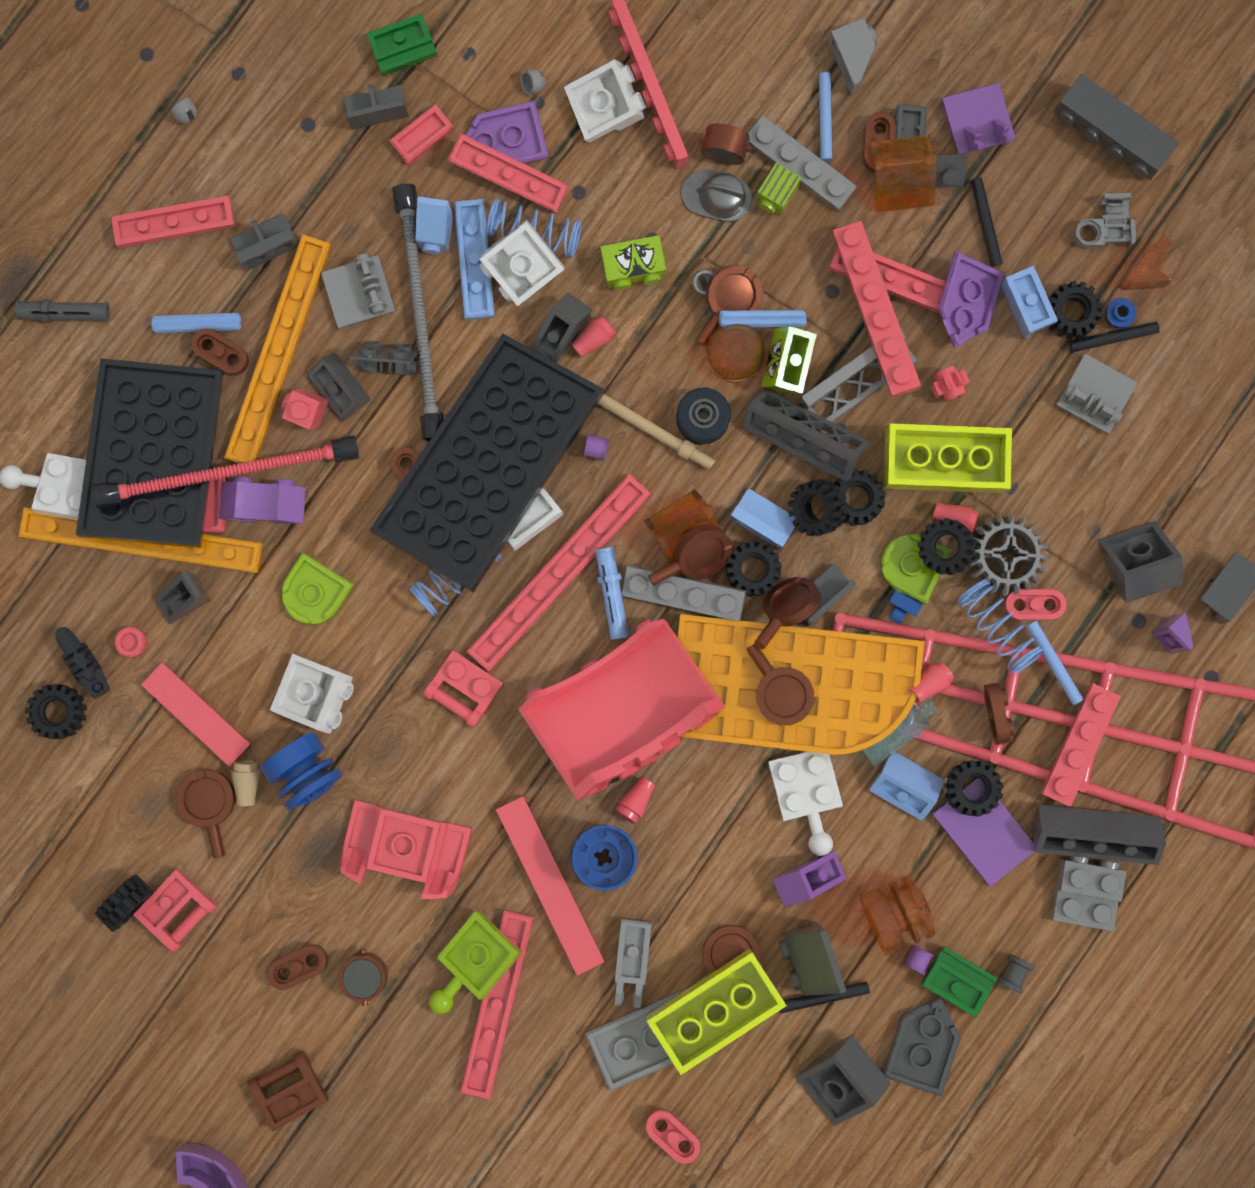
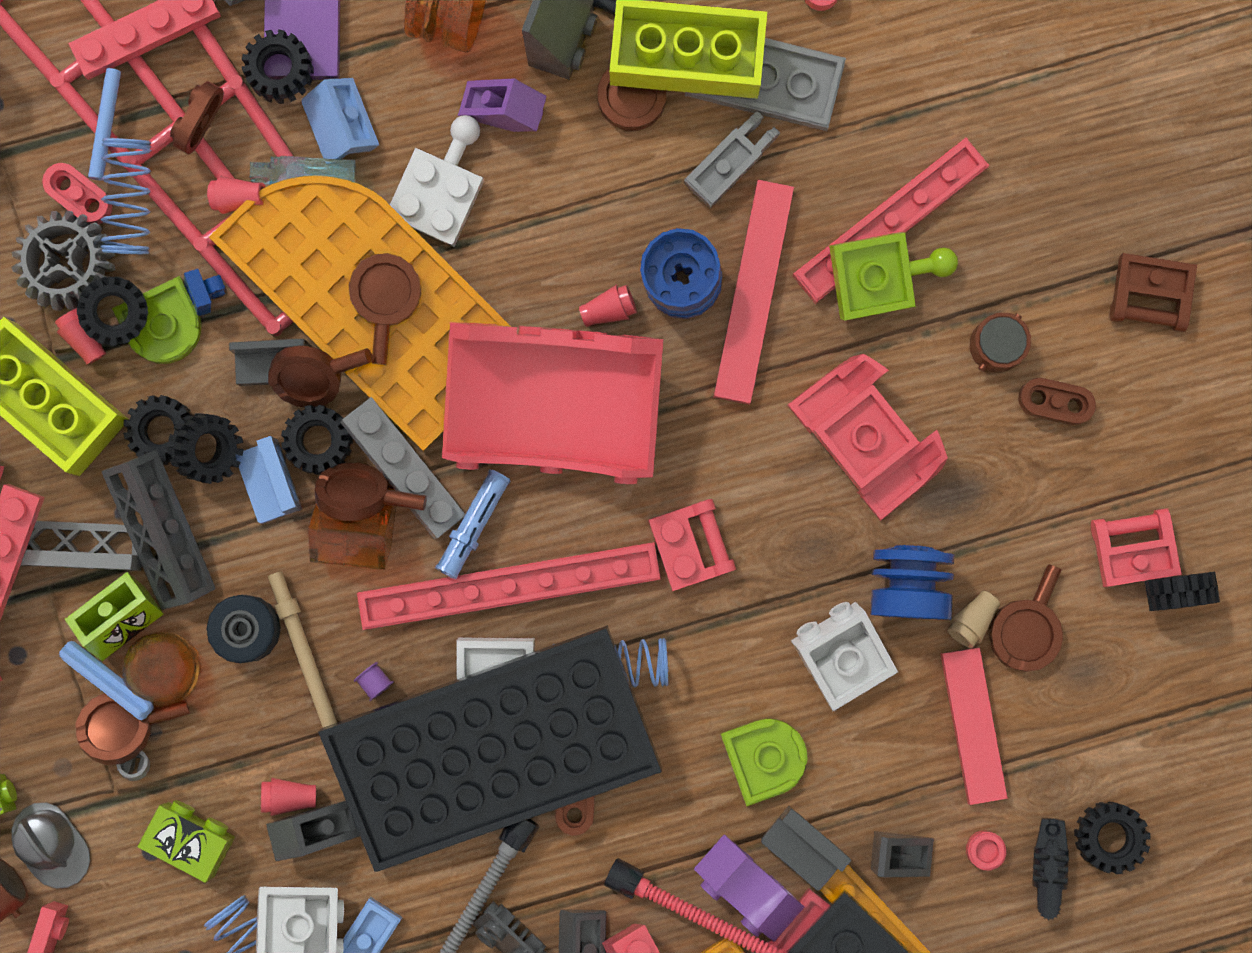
camera: 140 degrees left, 0 degrees up
none -> dark grey panel [761,806,851,890]

